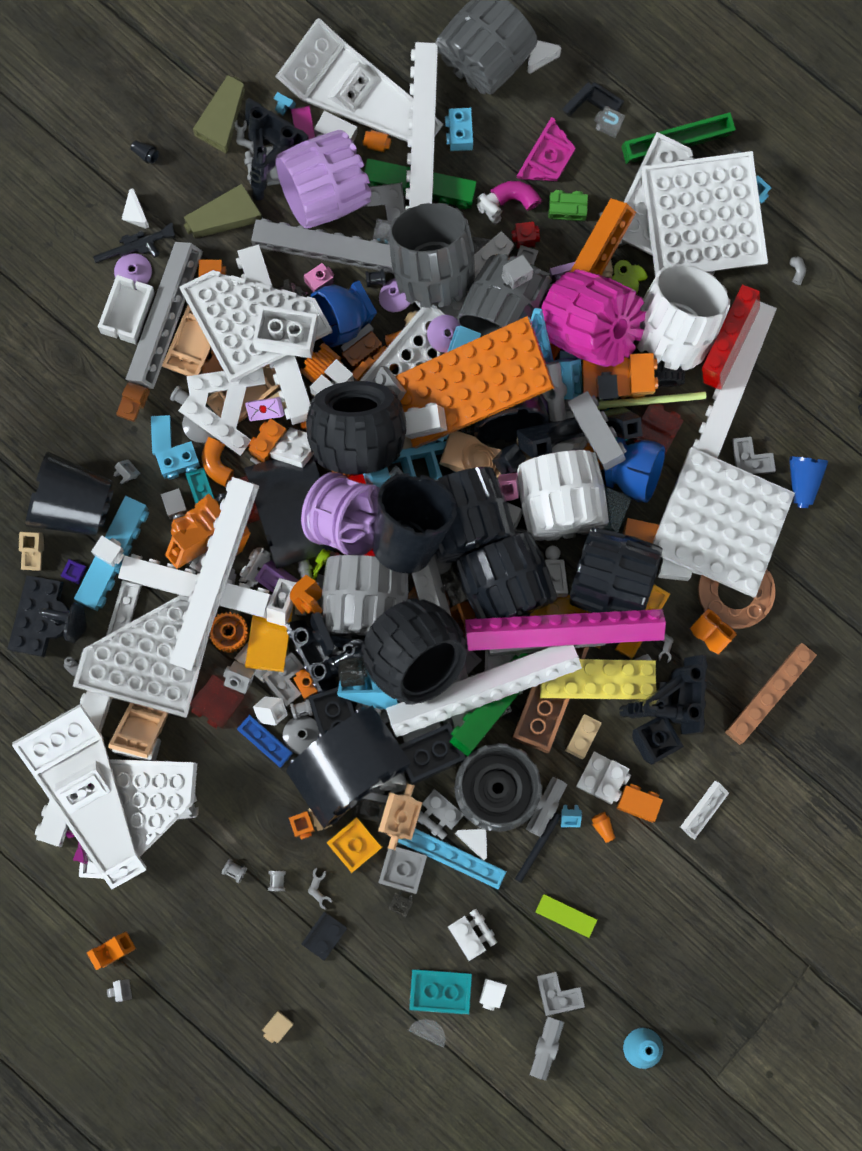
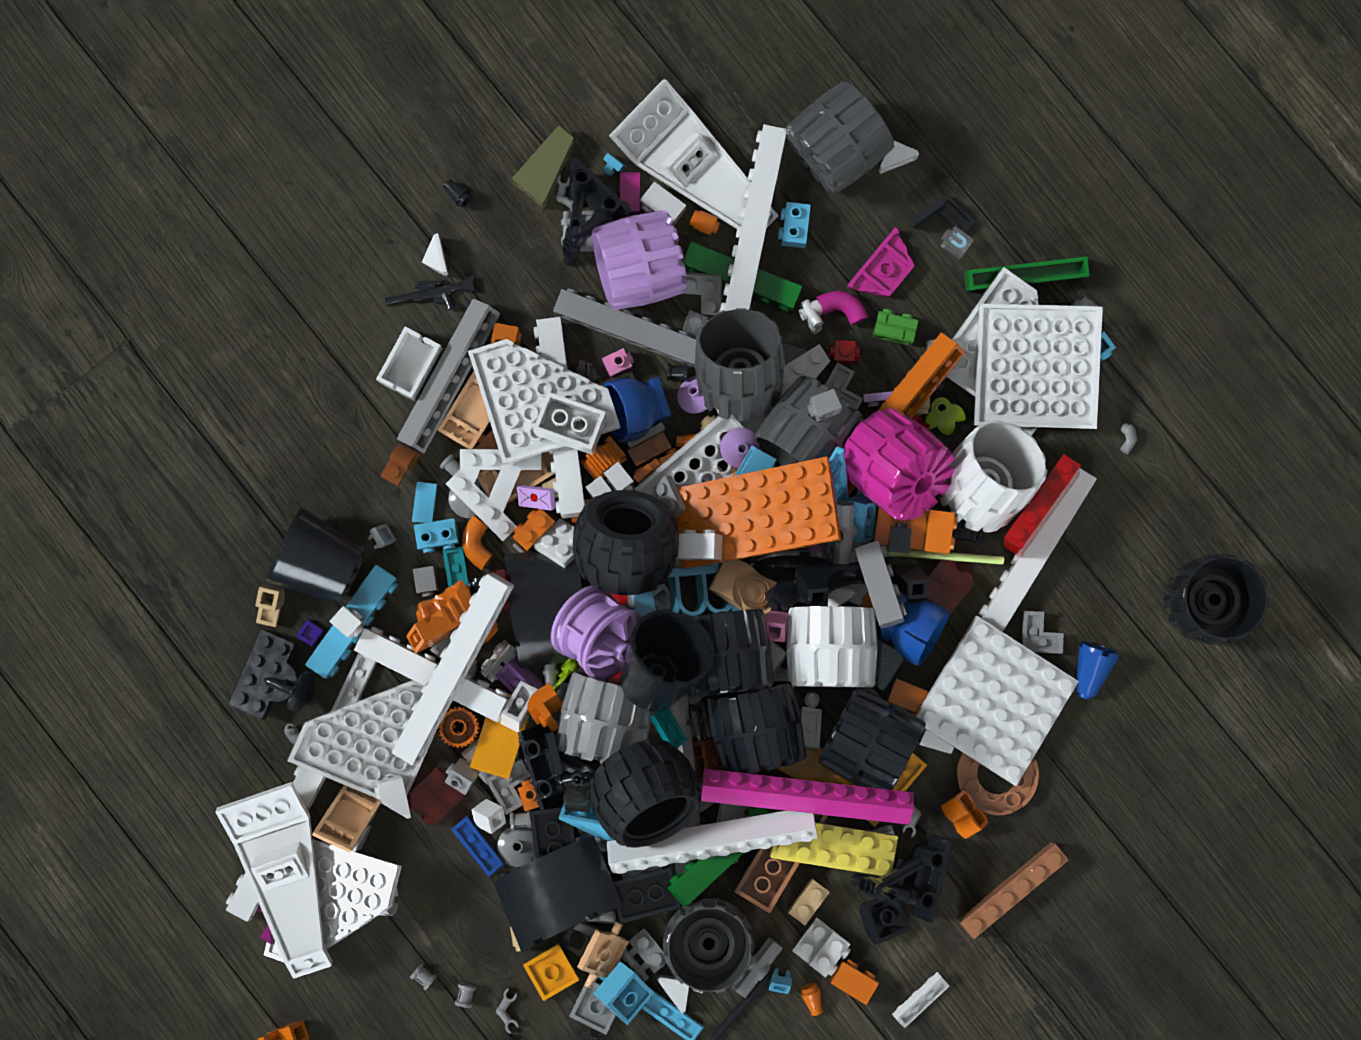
camera: 15 degrees right, 5 degrees up
lavender dish [114,253,152,290] -> none
olive slope [183,184,262,238] -> none
orange brick [289,811,315,840] -> none
none -> white slope [374,775,411,818]
none -> medium azure slope [593,962,654,1025]
none -> teal plate [649,708,688,748]

